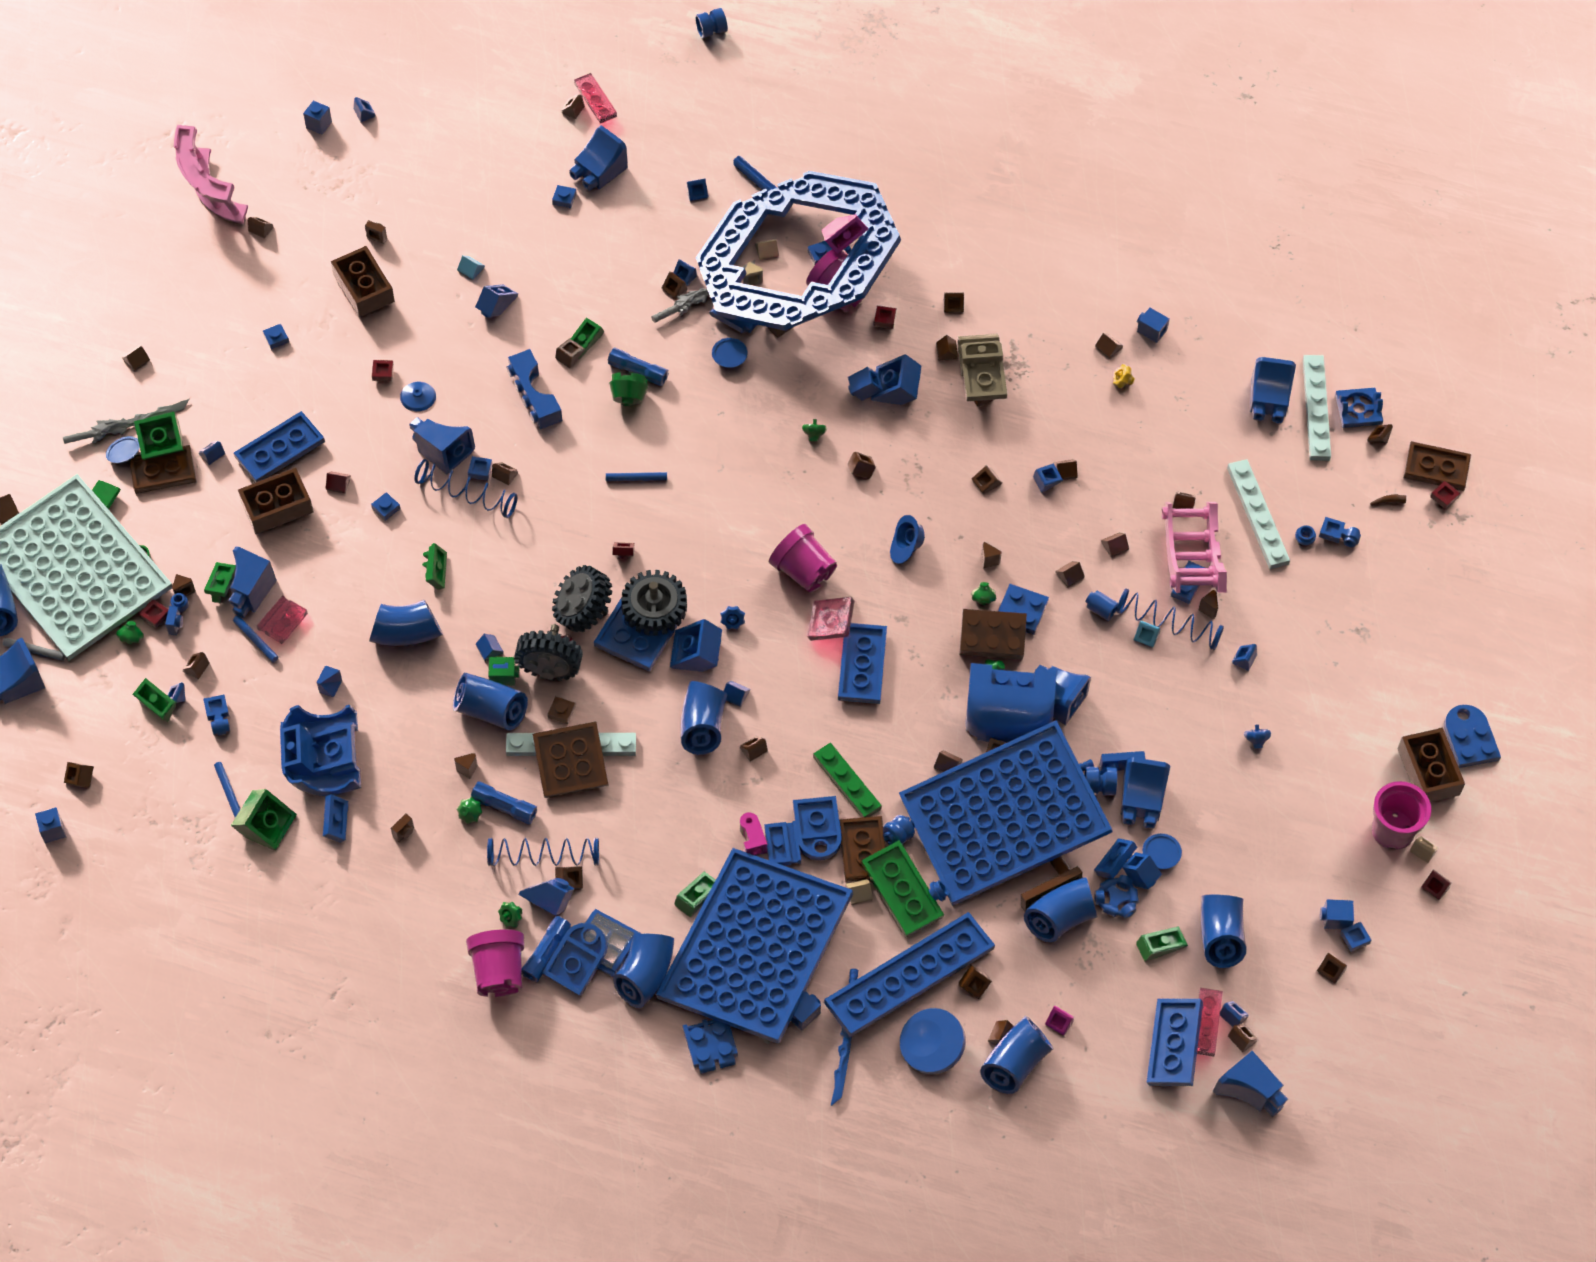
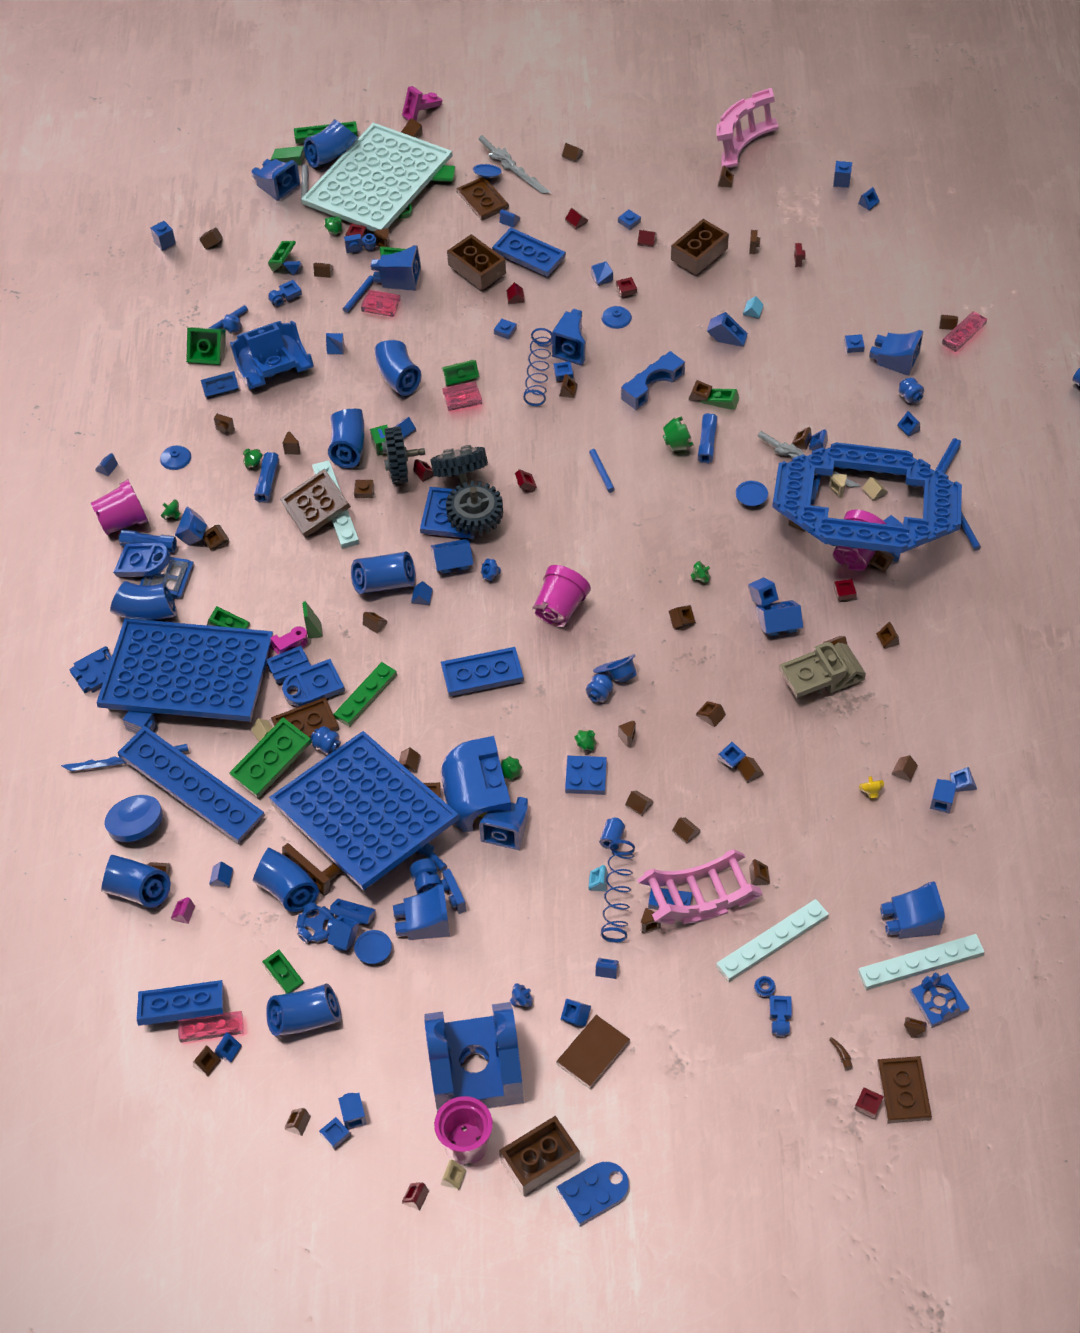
camera: 75 degrees right, 5 degrees down
green slope [134,412,183,460] -> none
blue piece [487,837,599,866] -> none
clear pink plate [807,597,855,641] -> none
dark pink slope [822,214,869,254] -> none
blue plate [929,880,949,902] -> none
reddish brown brick [959,609,1027,660] -> none
reddish brown slope [959,965,992,999] -> none
blue hips [1213,1051,1288,1117] -> none
none -> blue slope [95,453,118,477]
none -> blue piece [160,445,192,470]
none -> blue slope [209,861,233,887]
none -> blue piece [222,314,242,333]
none -> green slope [302,601,323,639]
none -> blue brick [424,1002,524,1112]
none -> clear pink plate [442,381,482,411]
none -> reddish brown tile [556,1015,630,1089]
none -> blue slope [560,999,591,1026]
none -> dark red slope [565,208,588,229]
none -> blue piece [585,674,614,702]
none -> blue slope [591,261,613,285]
none -> dark red slope [637,230,657,247]
none -> dark red plate [794,243,806,267]
none -> blue piece [898,378,924,403]
none -> blue slope [950,767,977,792]

